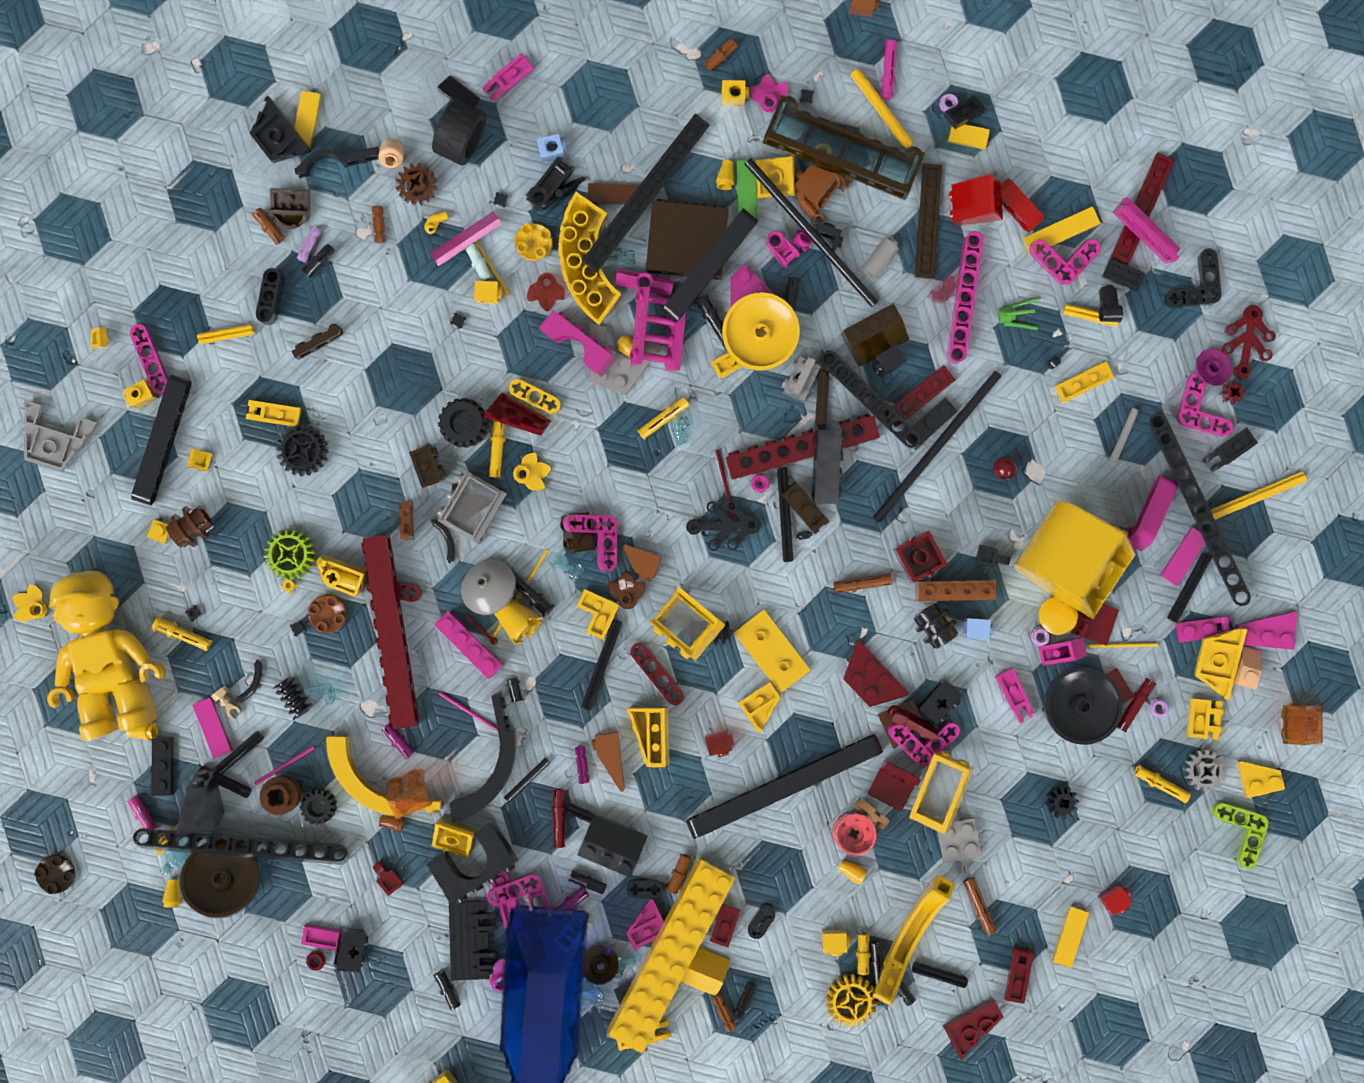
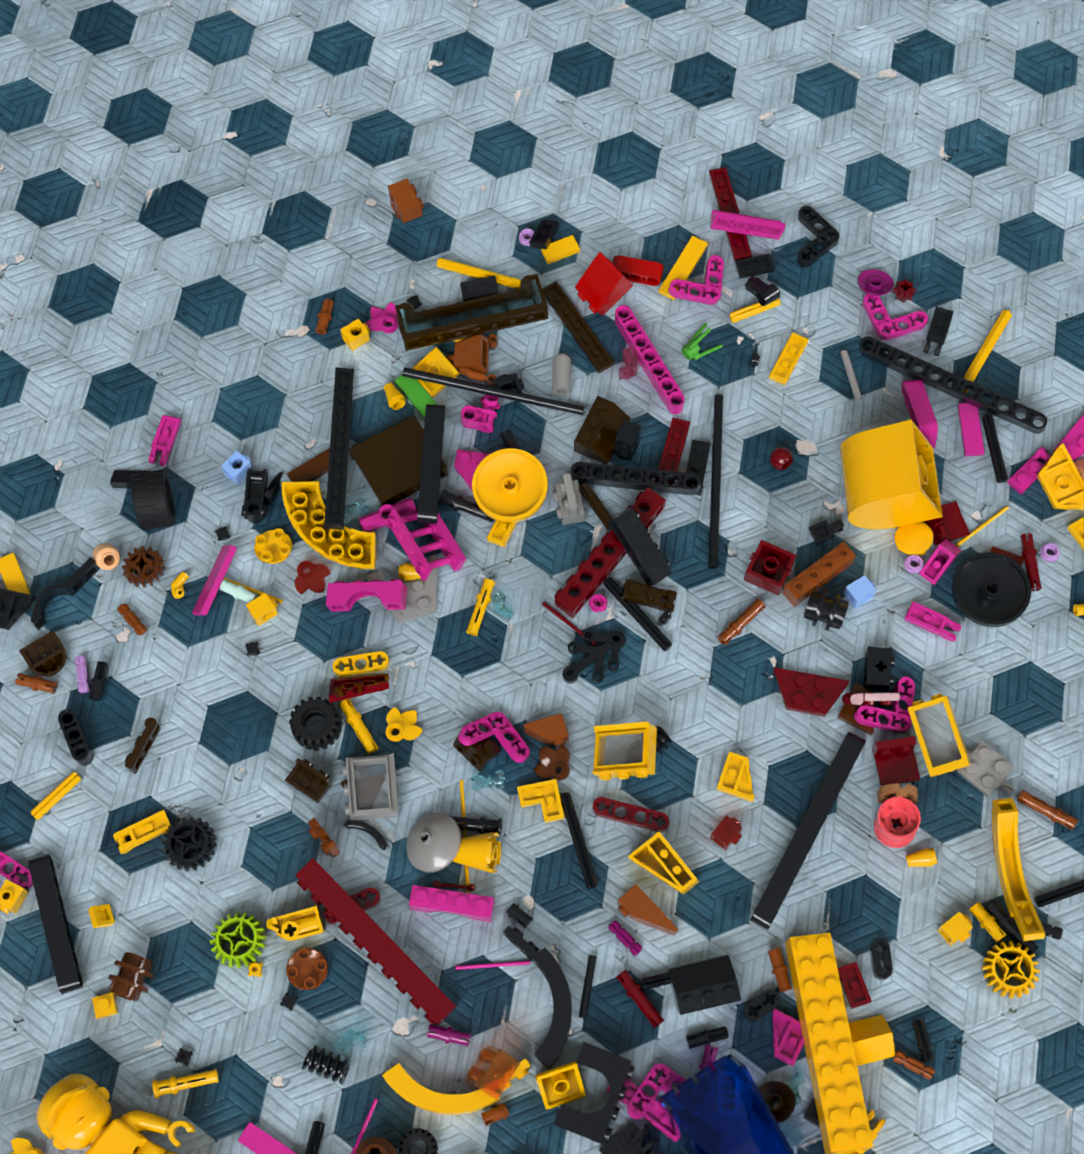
camera: 35 degrees left, 20 degrees down
tan piece [211,685,242,719] -> none
black piece [235,660,262,703] -> none
yellow plate [733,609,810,694] -> none
dark pink pin [881,40,897,100] -> none
black gear [1045,786,1079,819] -> none
dark red plant [1221,305,1276,379] -> none
none -> black plate [460,276,499,301]

